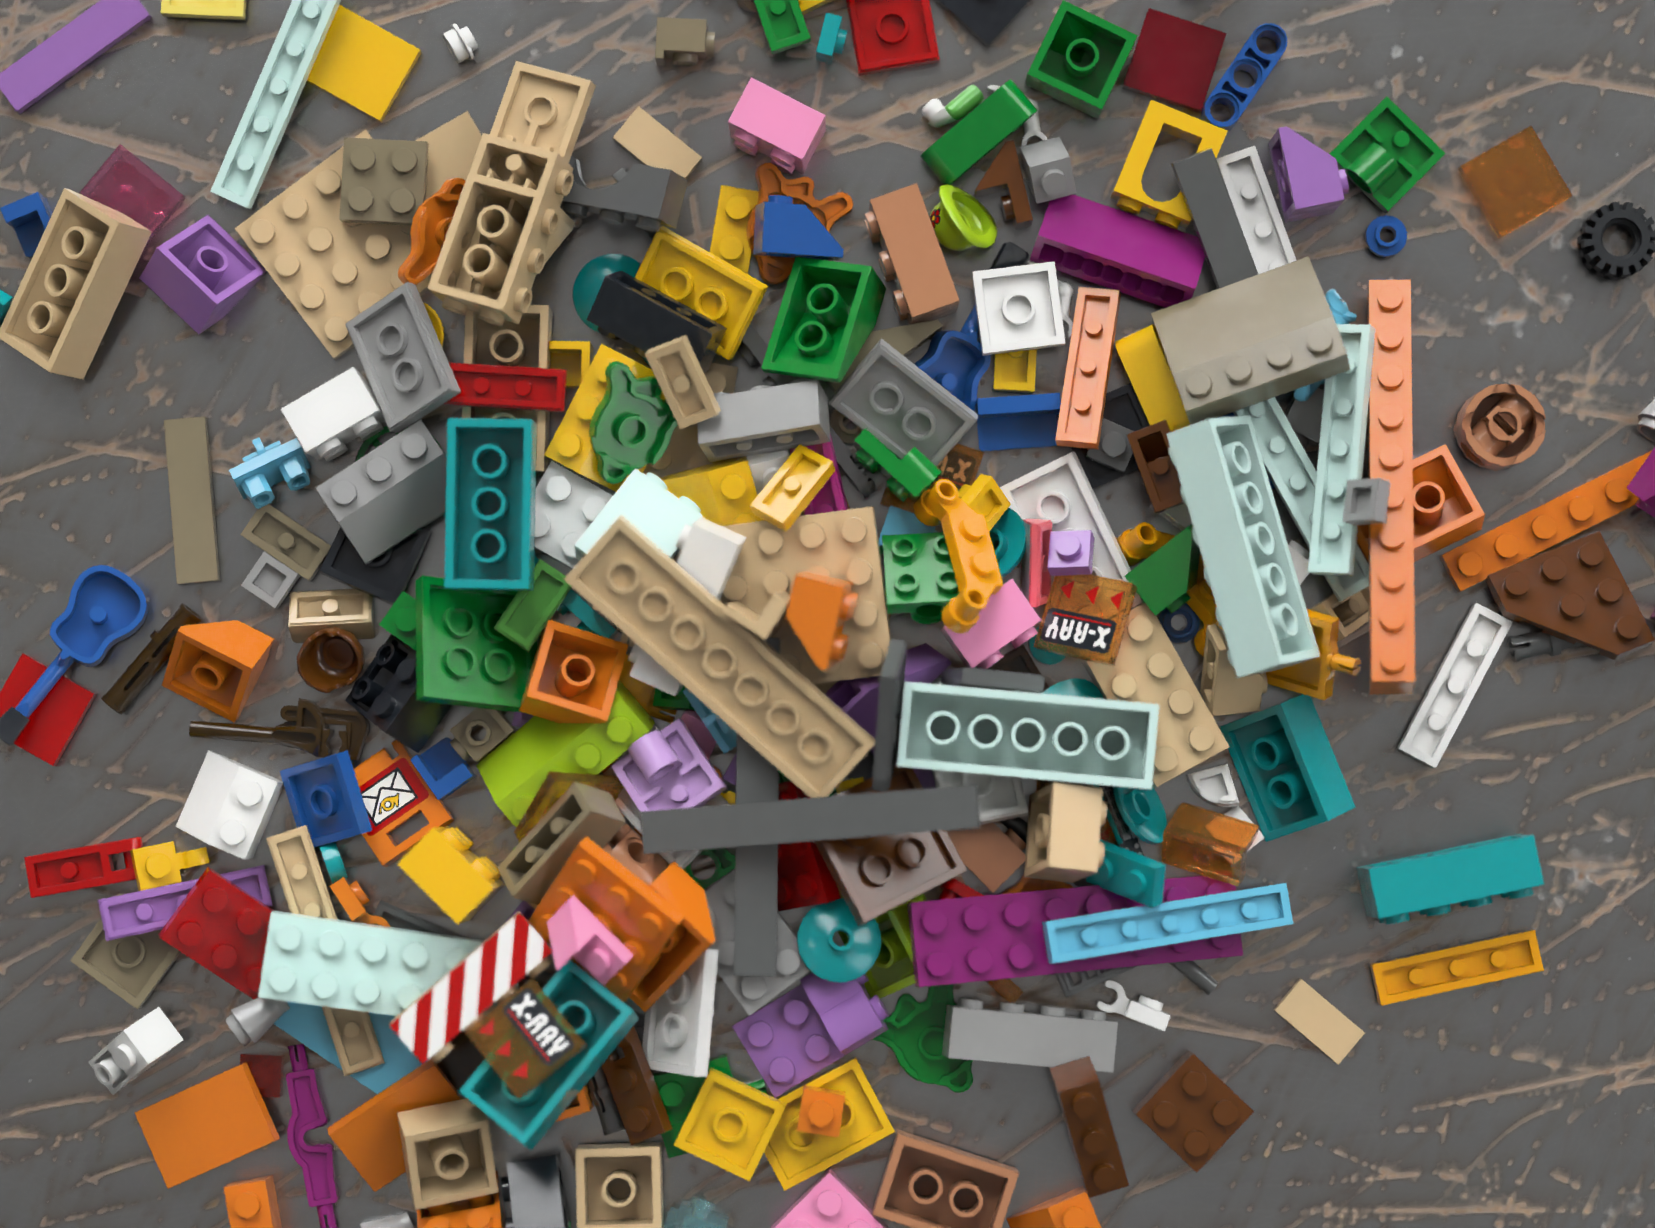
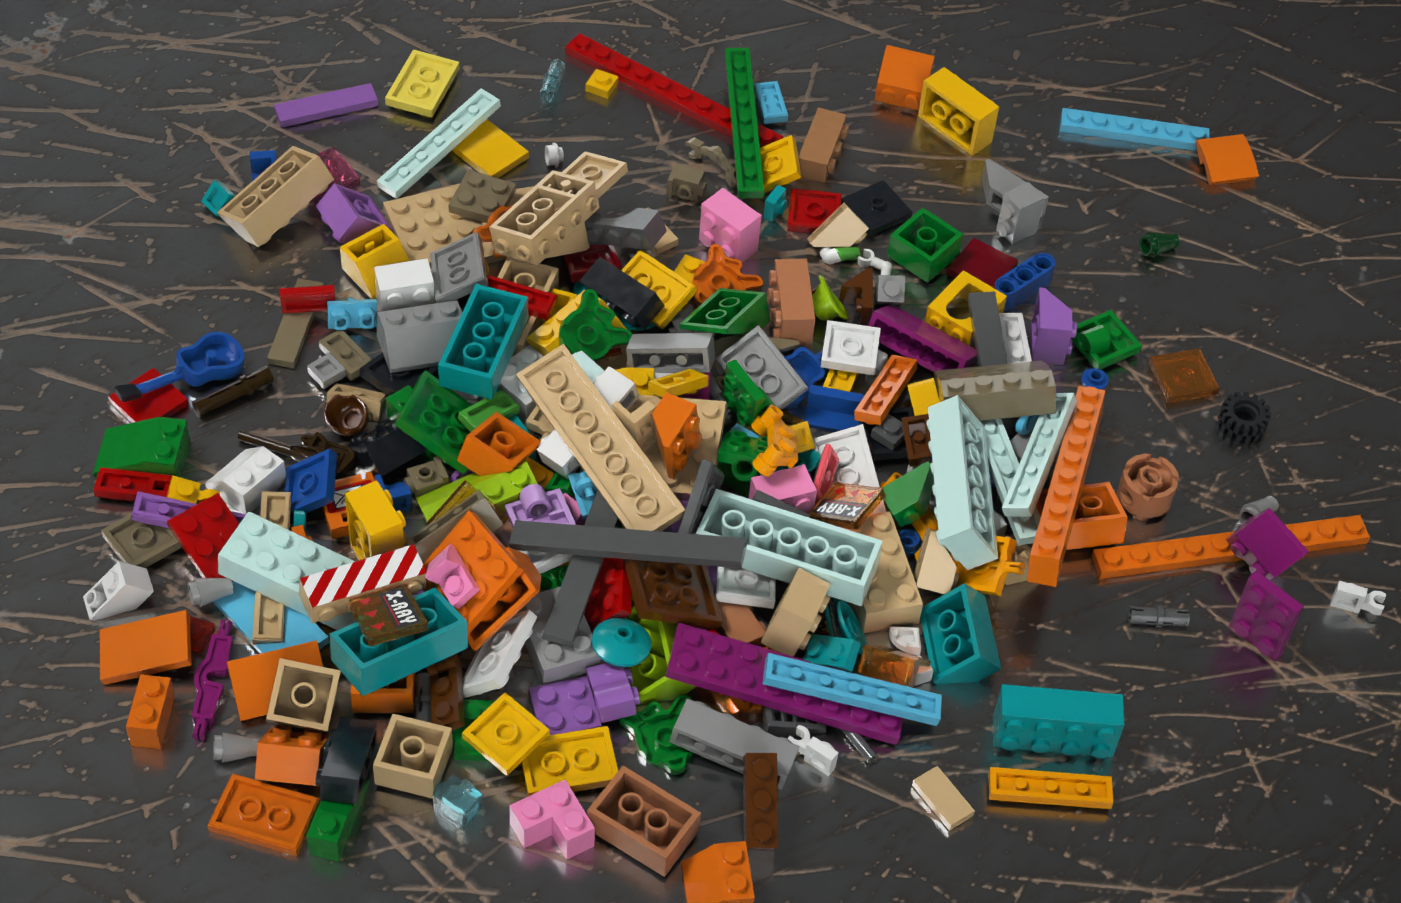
camera: 10 degrees right, 35 degrees down
orange slope [161,620,274,723] -> none
tan plate [645,335,721,429] -> none
blue slope [753,195,844,261] -> none
orange brick [797,1085,845,1138] -> none
green beam [920,79,1038,185] -> none
plate [1047,530,1095,576] -> none
reddish brown brick [1132,1050,1254,1173] -> none
light grey plate [1342,478,1390,525] -> none
white plate [1397,602,1513,768] -> none
reddish brown plate [1485,531,1655,660] -> none
none -> green slope [93,417,190,477]
none -> red tile [279,285,336,313]
none -> yellow slope [340,224,410,299]
none -> dark red tile [561,244,623,283]
none -> tan slope [807,203,869,247]

